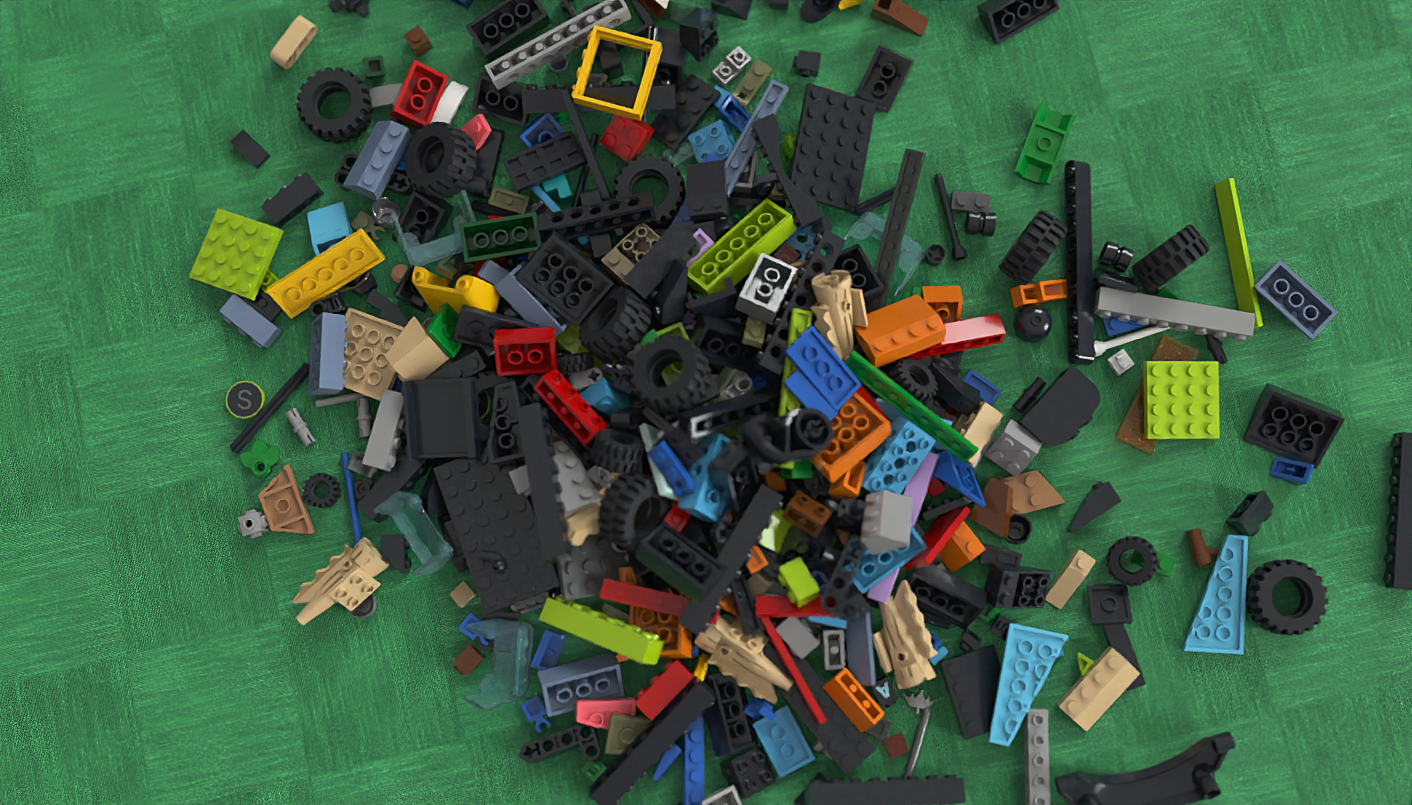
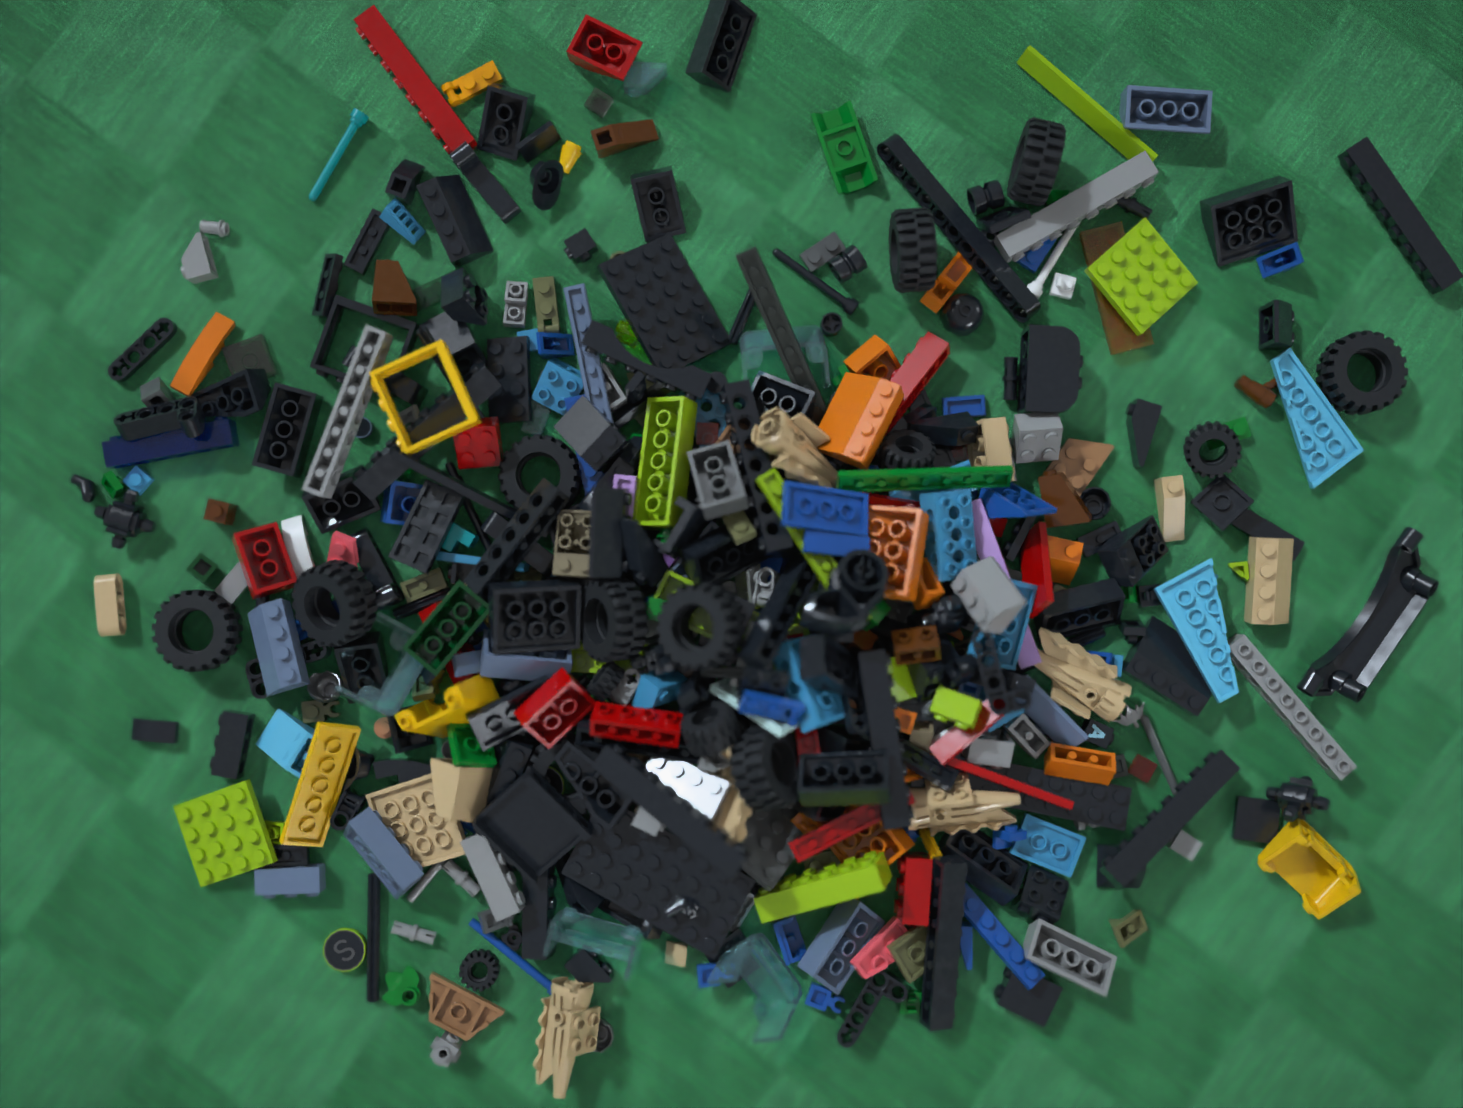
camera: 50 degrees left, 5 degrees up
reddish brown brick [453,644,486,676] -> none

